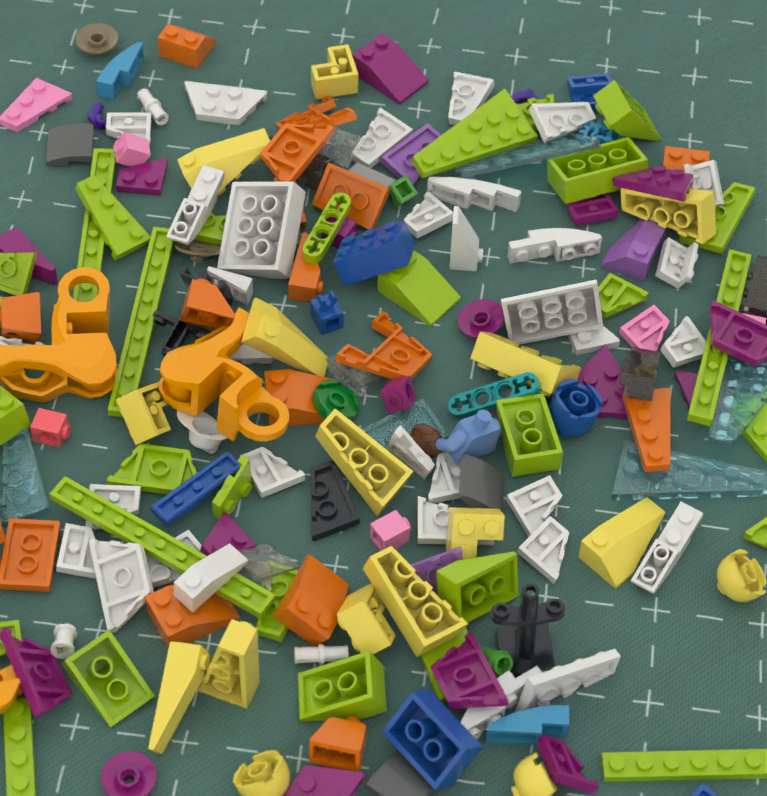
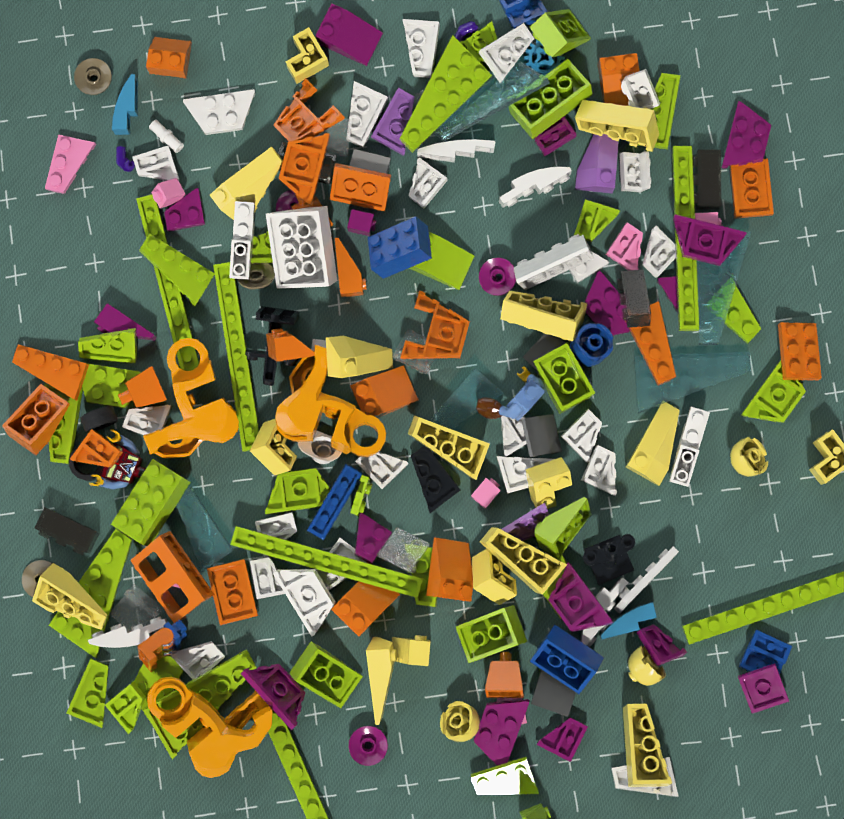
camera: 10 degrees left, 30 degrees up
coral brick [30,408,71,448] -> none
dark grey slope [46,124,93,167] -> none
white bush [50,624,77,659] -> none
white slope [174,543,248,613] -> none
white slope [207,267,253,305] -> none
white pin [294,644,348,665] -> none
lime beam [302,193,351,264] -> none
blue brick [310,290,344,335] -> none
green tile [312,380,360,421] -> none
magenta brick [380,376,417,414] -> none
white wing [386,426,435,480] -> none
bright green slope [388,175,418,208] -> none
teal beam [448,372,541,419] -> none
white slope [449,206,483,271] -> none
bright green cone [481,647,513,676] -> none
magenta wing [613,166,694,201] -> none

